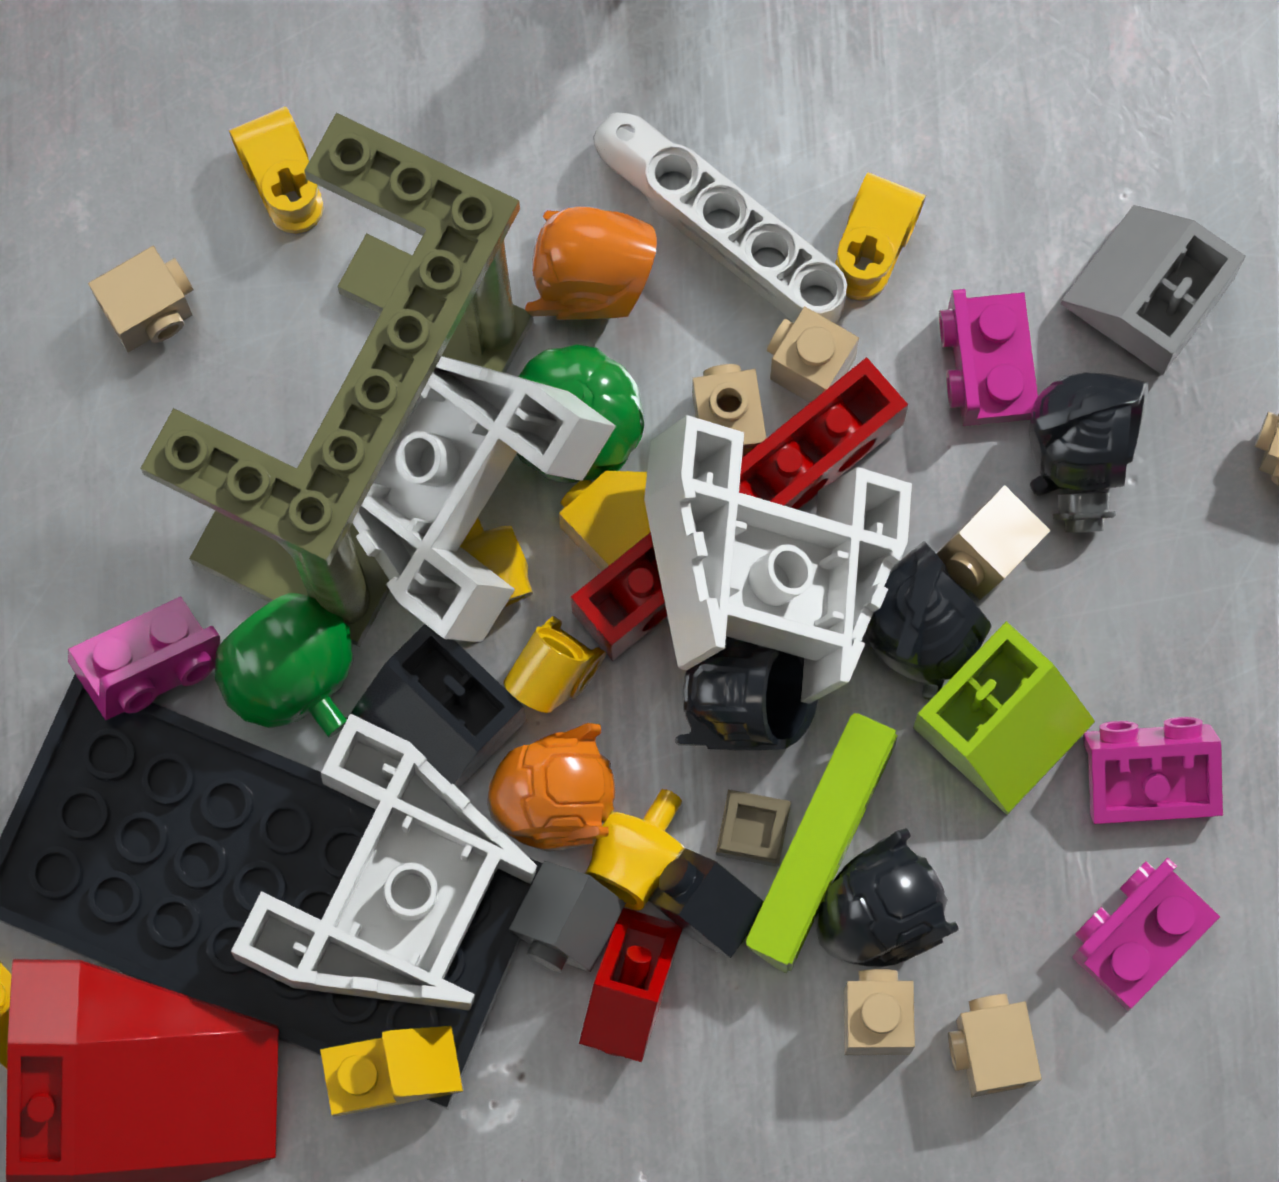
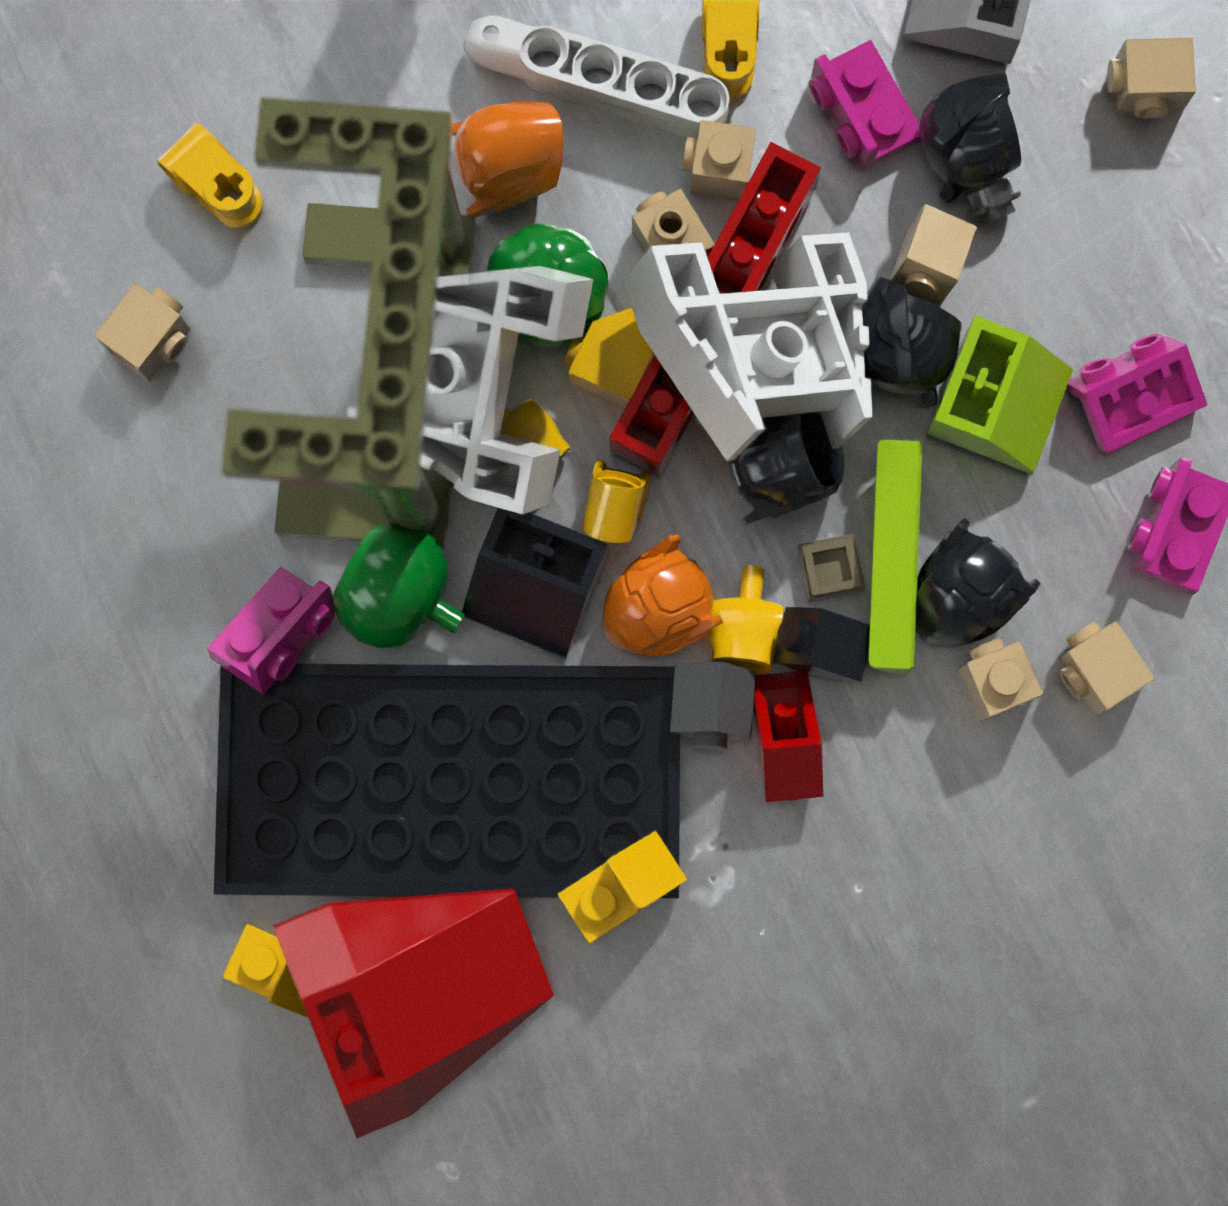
camera: 20 degrees left, 5 degrees up
white wedge [231,714,537,1010] -> none

